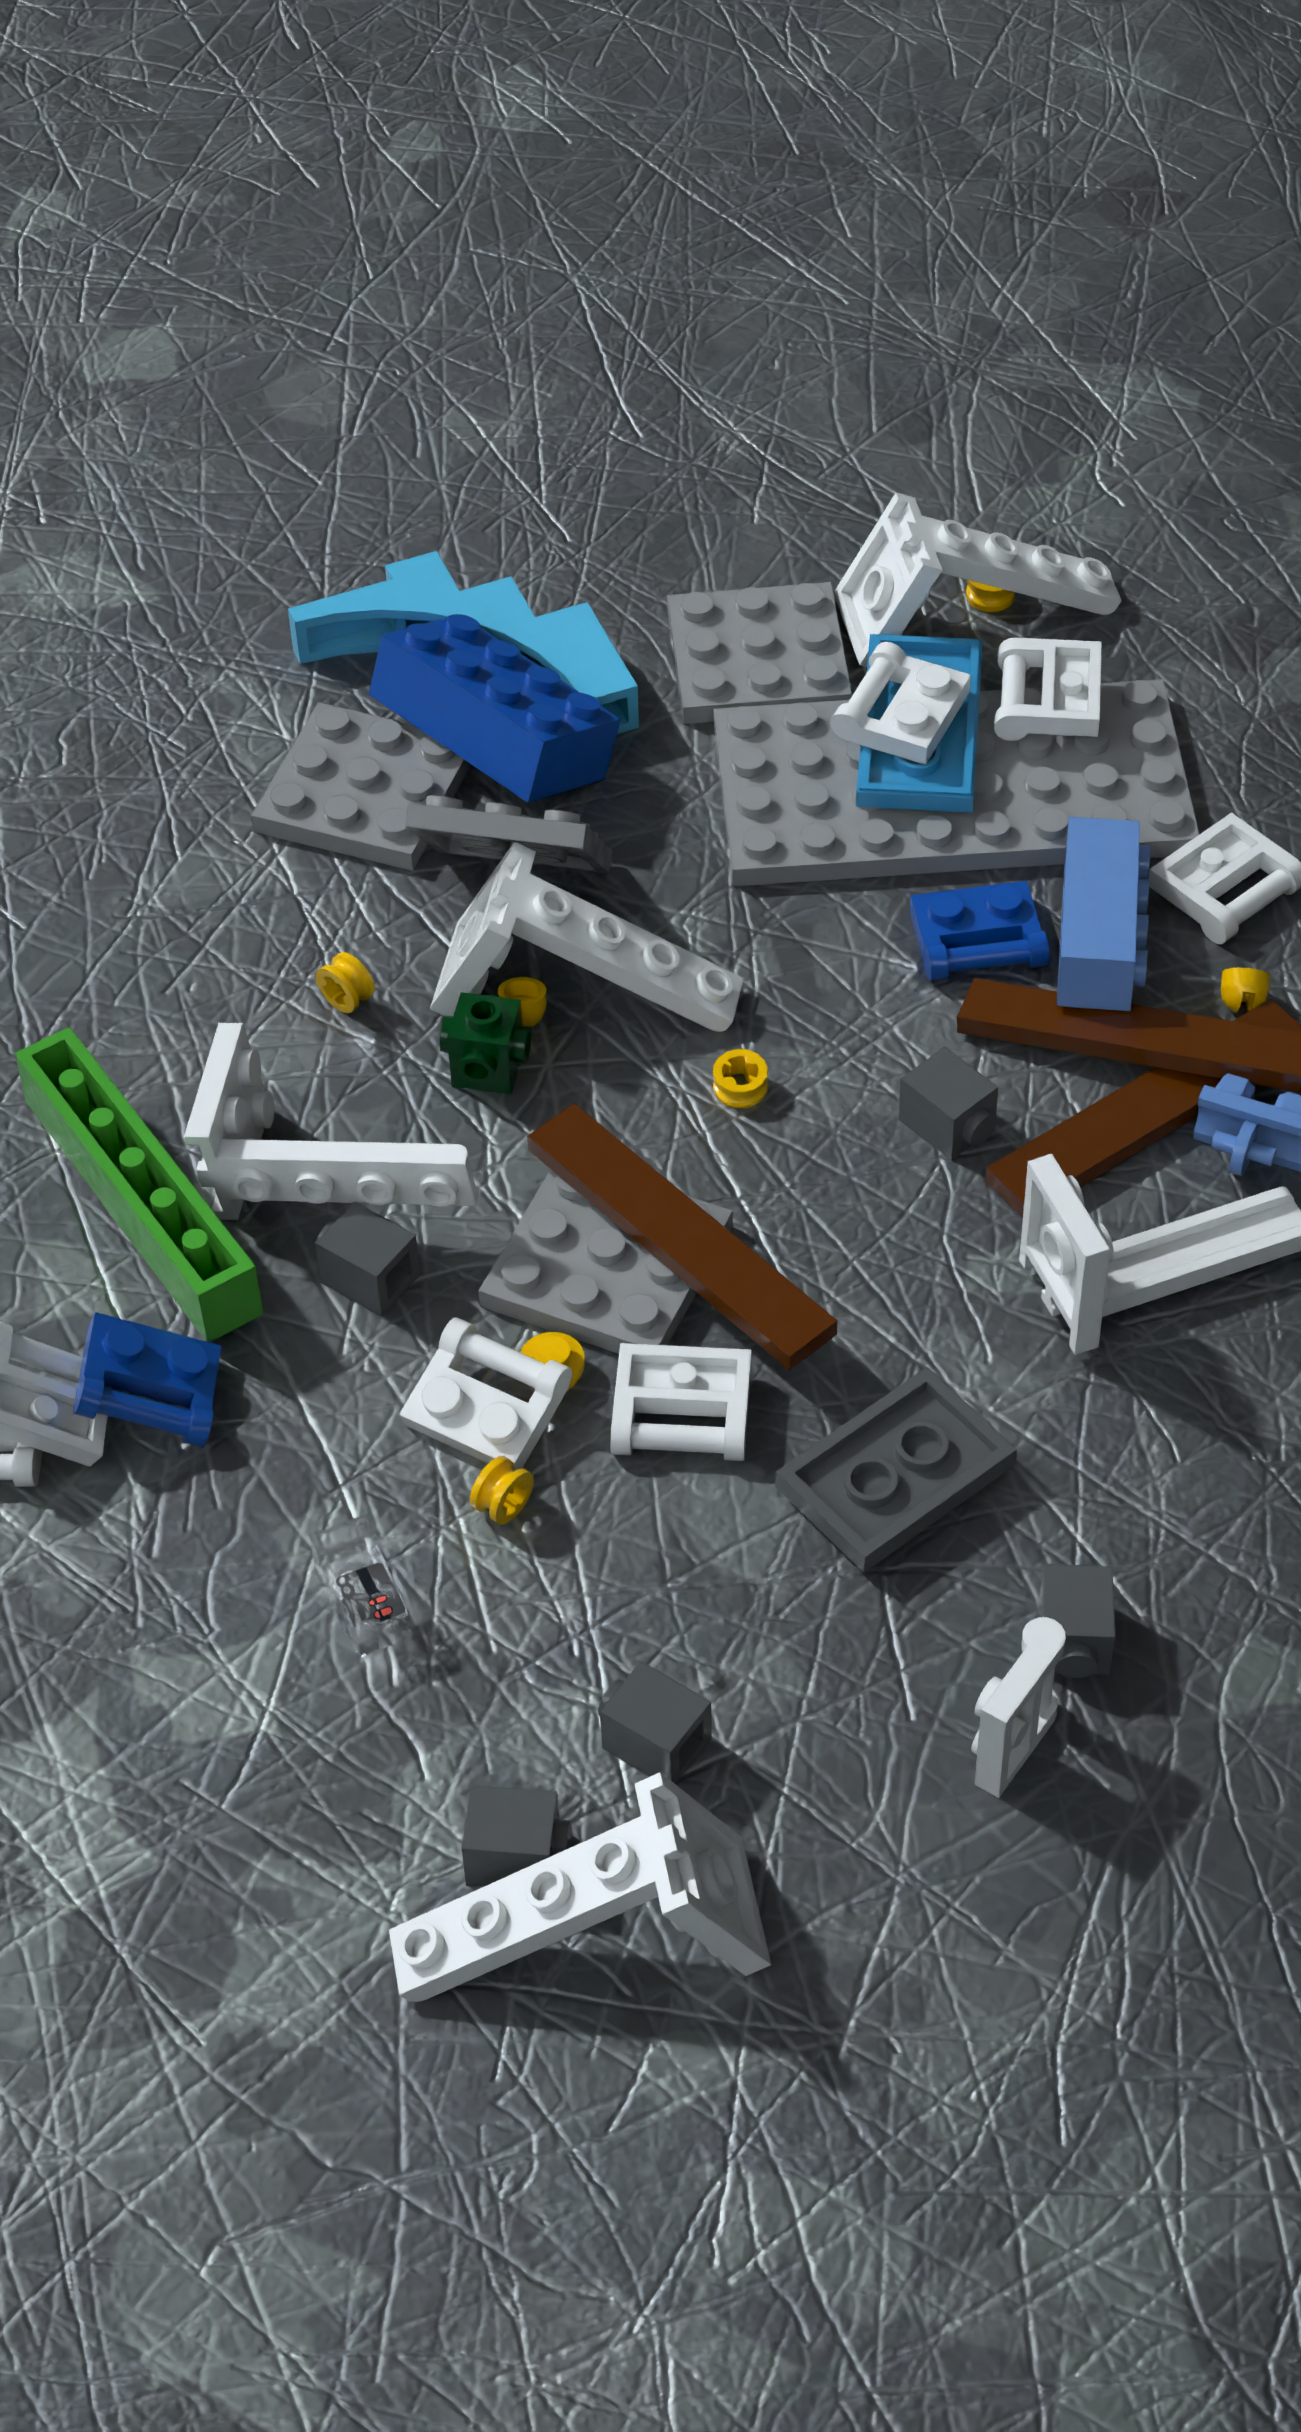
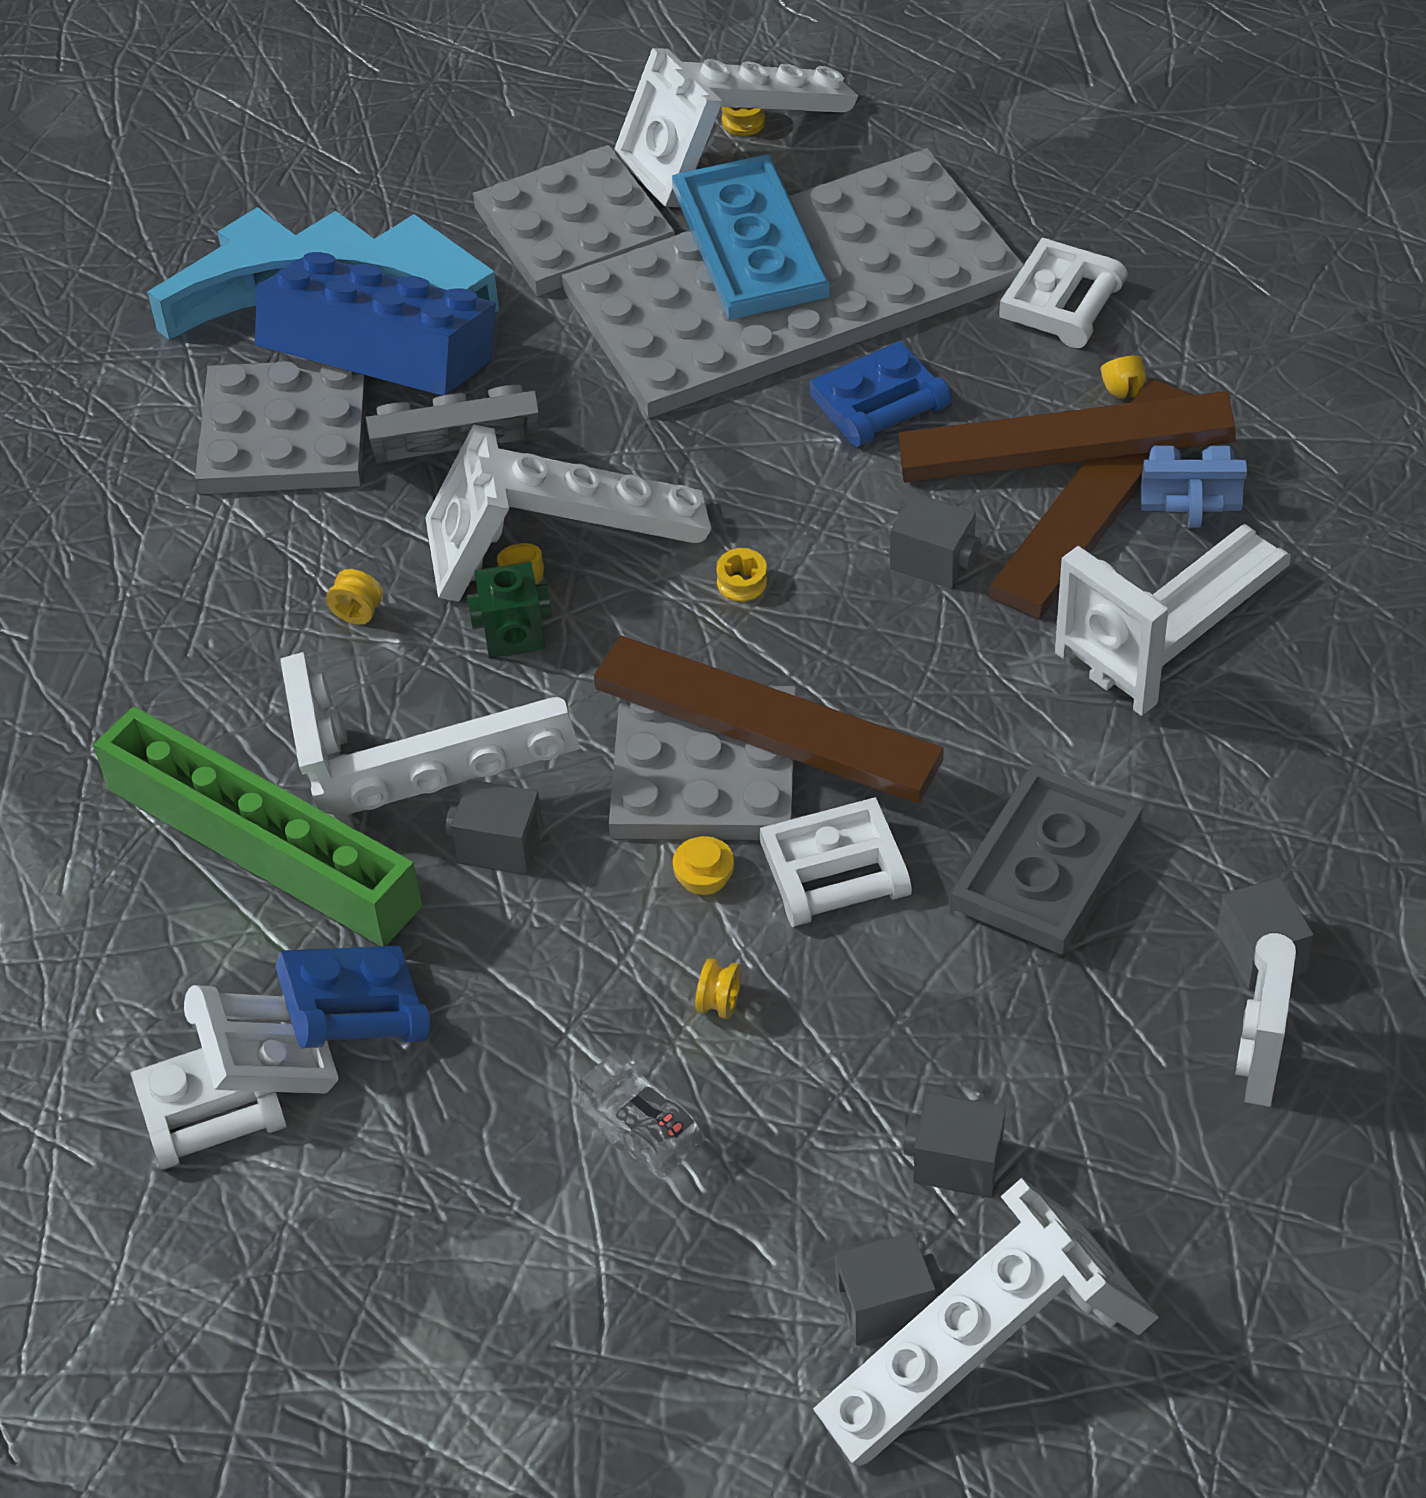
camera: 20 degrees left, 0 degrees up
white plate [399,1317,572,1471] -> none
white plate [830,642,971,765] -> none
white plate [994,638,1102,741] -> none
medium blue brick [1056,817,1150,1011] -> none

